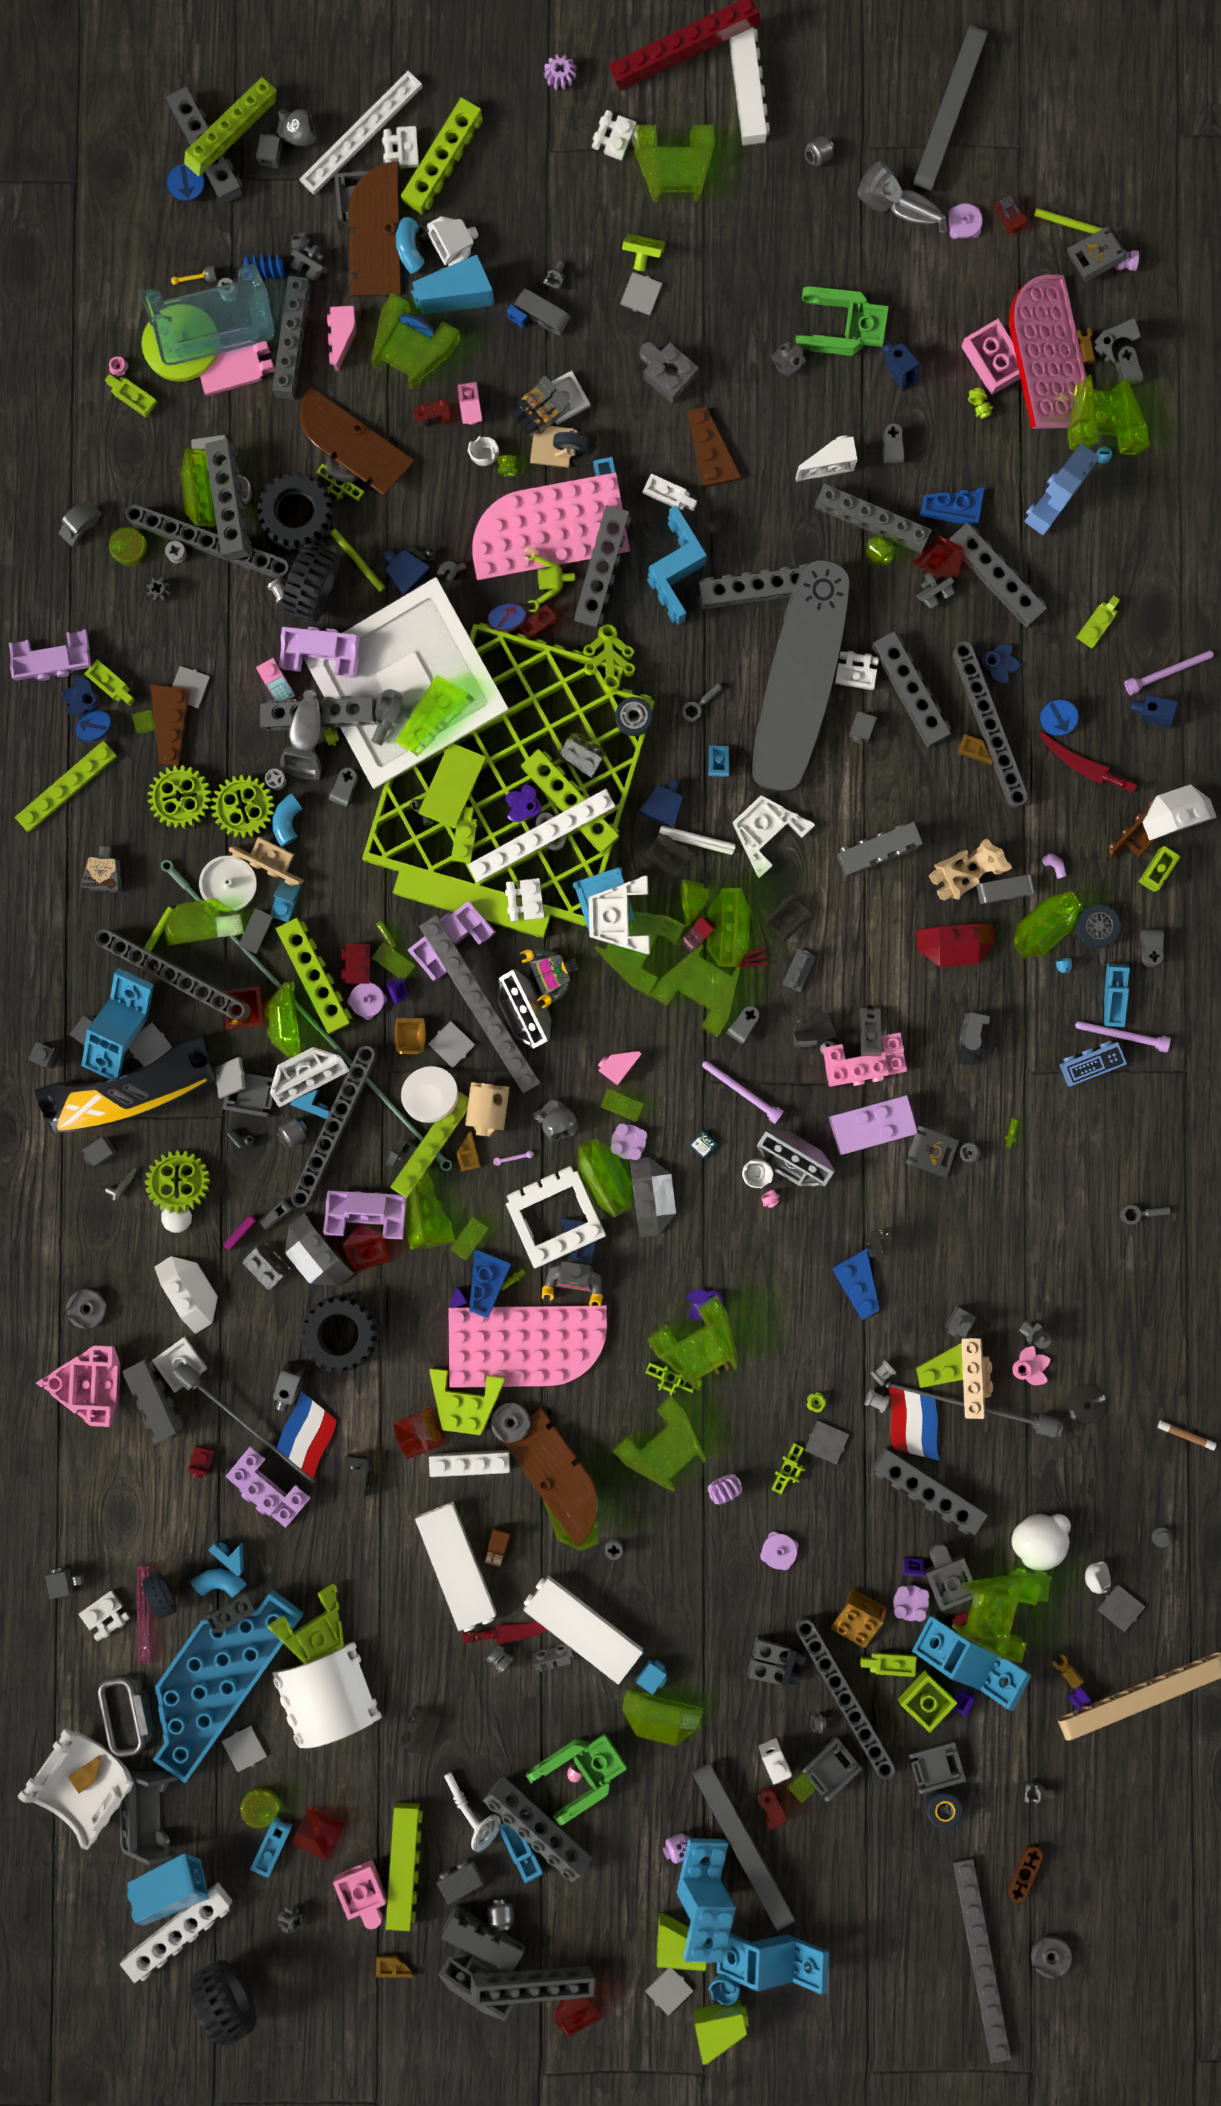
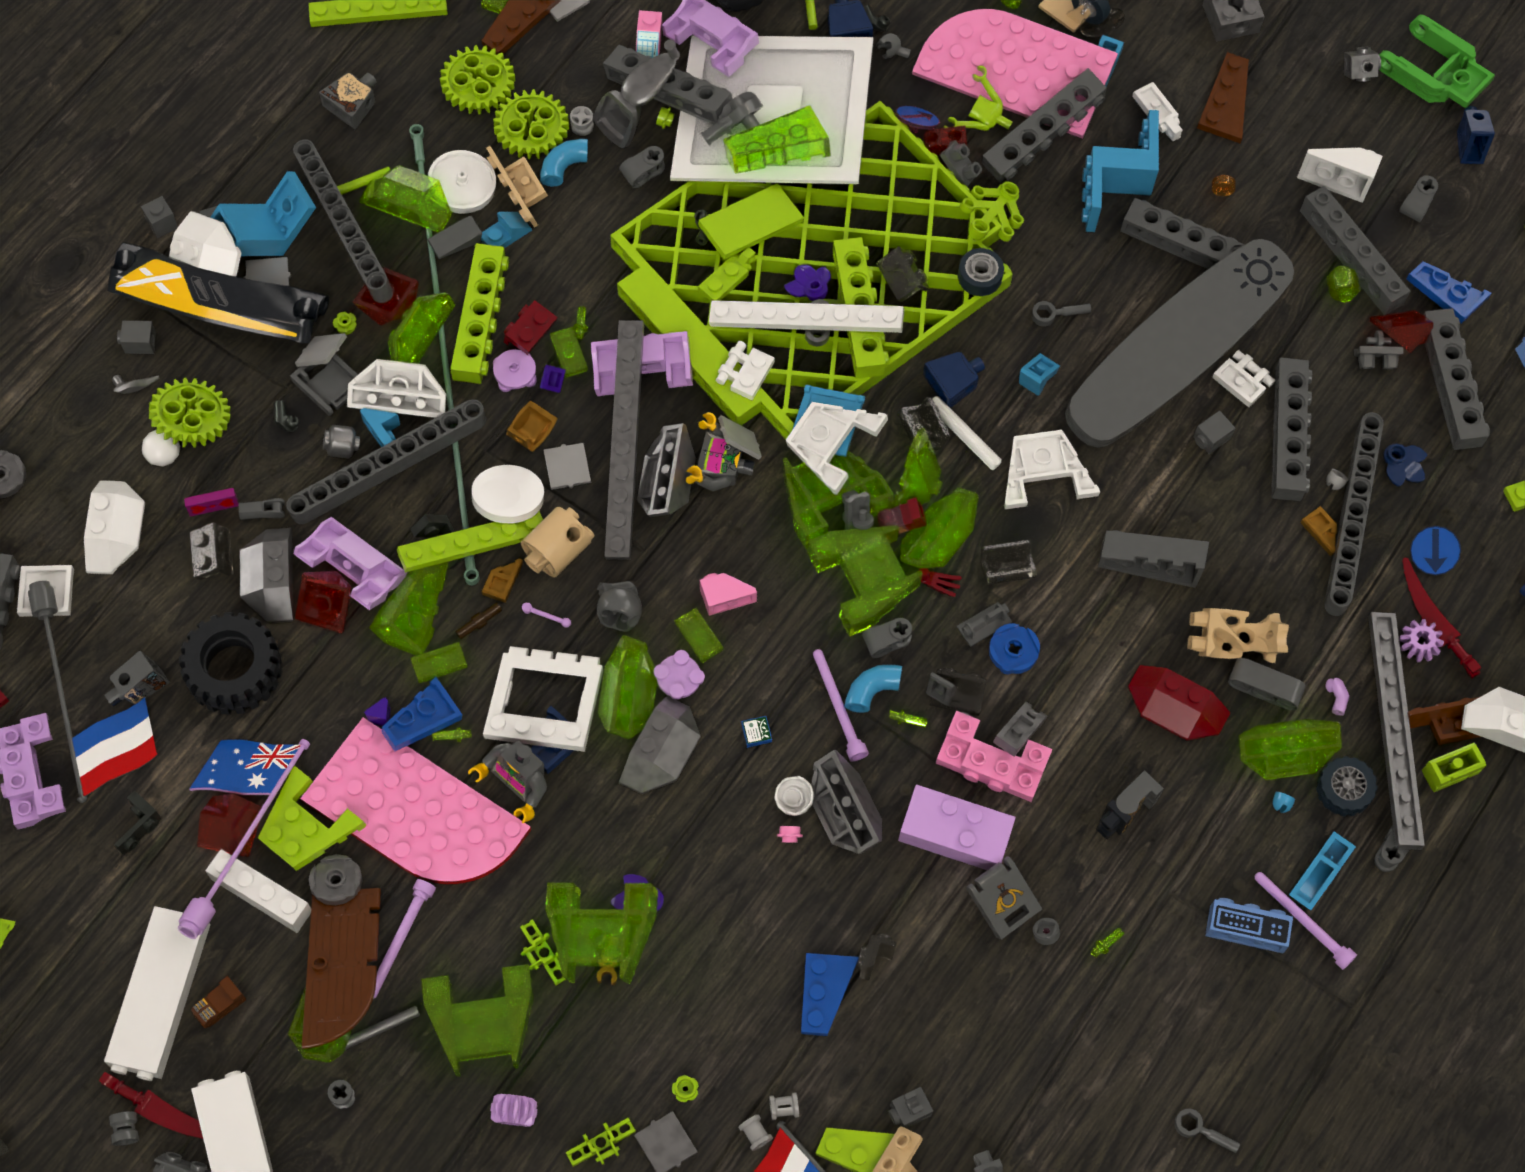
camera: 25 degrees right, 20 degrees down
none -> white wedge [169,211,241,276]
none -> flag [178,739,310,939]
none -> lime plate [333,312,357,335]
none -> flat silver bar [341,1006,420,1050]
none -> lavender piece [373,879,436,999]
none -> dark brown bar [455,603,502,639]
none -> light grey piece [718,415,762,460]
none -> dark grey hips [842,489,874,538]
none -> dark azure cylinder [845,665,902,713]
none -> clear neon green piece [889,709,927,727]
none -> dark grey hips [940,140,982,187]
none -> blue plate [989,623,1040,675]
none -> clear orange tile [1212,175,1236,196]
none -> light grey hinge [1326,469,1348,490]
none -> flat silver plate [1368,612,1425,850]
none -> lavender gear [1399,619,1444,662]

